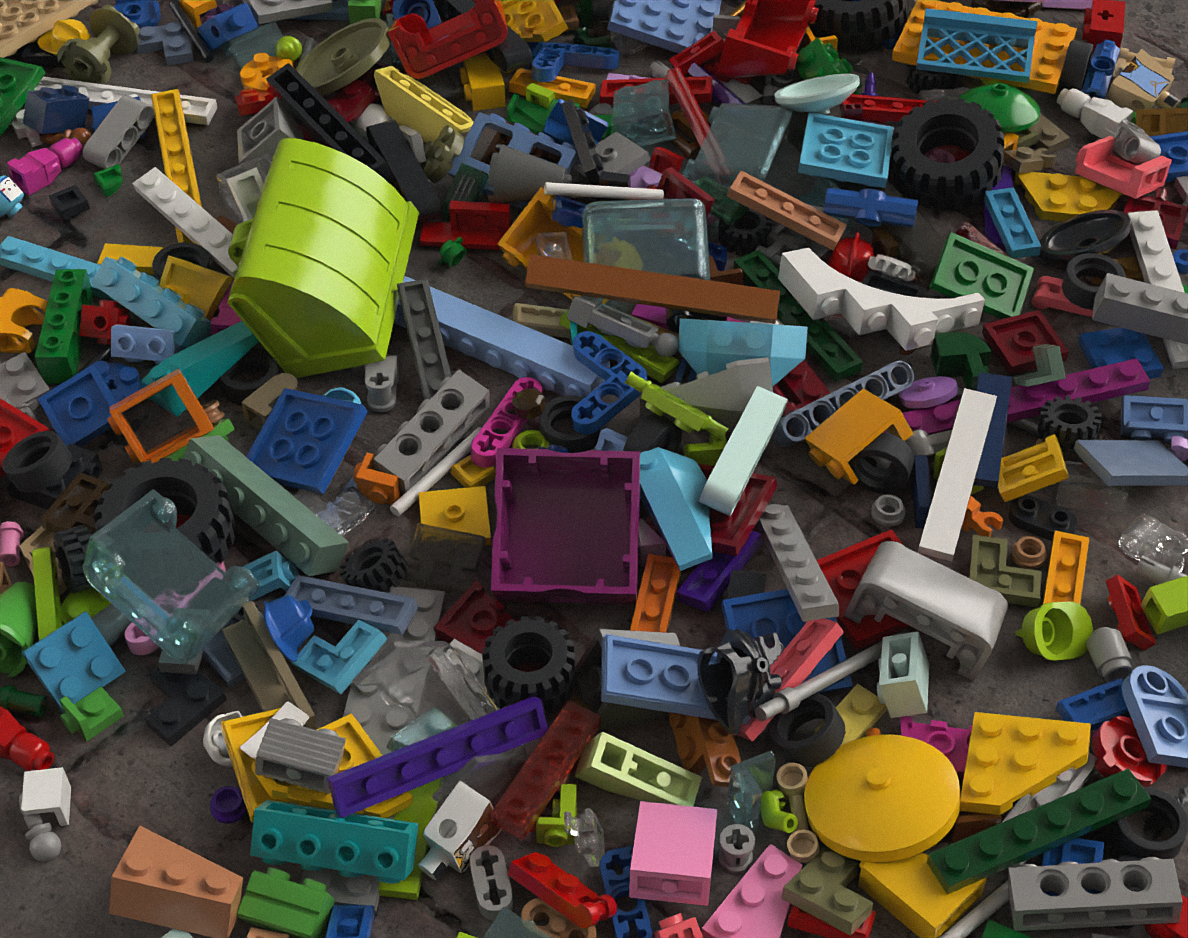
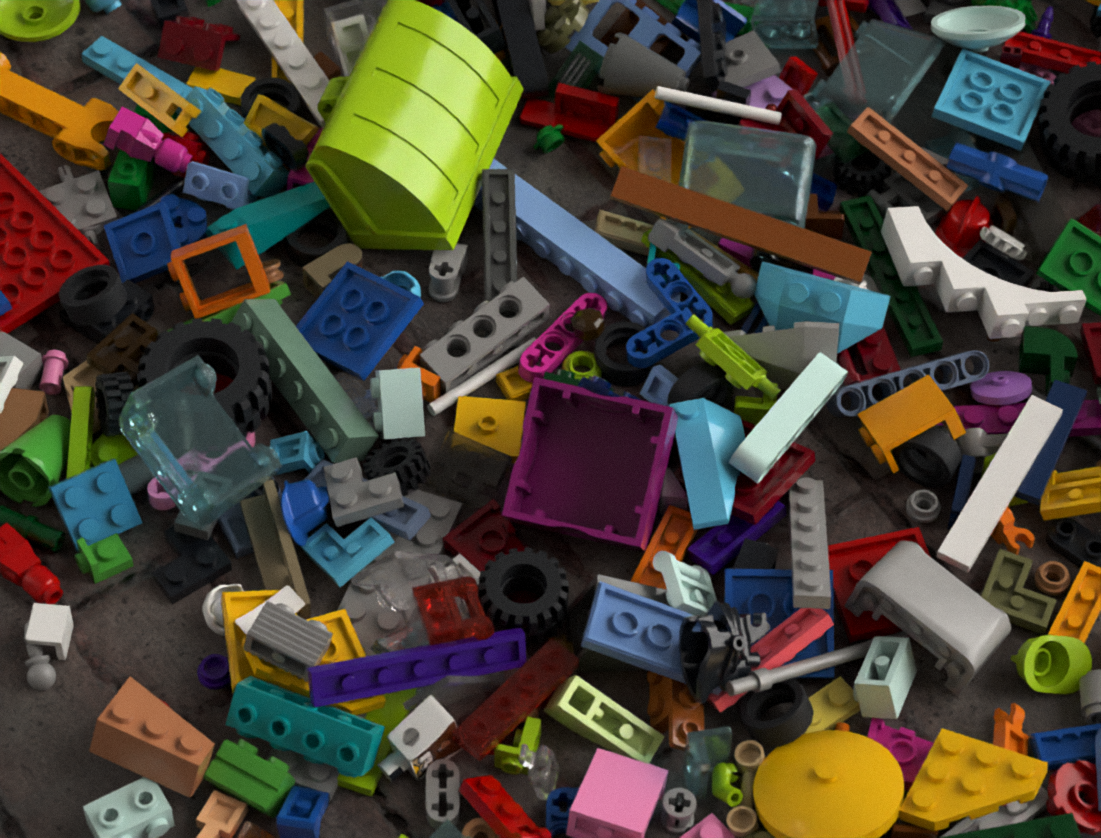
camera: 10 degrees right, 5 degrees up
none -> dark pink piece [103,106,193,173]
none -> yellow plate [118,63,201,137]
none -> dark red bracket [158,16,241,71]
none -> black plate [261,123,309,172]
none -> light grey plate [324,457,404,527]
none -> light aqua brick [370,368,425,439]
none -> clear red plate [412,576,494,646]
none -> light aqua plate [653,550,717,617]
none -> orange plate [992,703,1029,756]

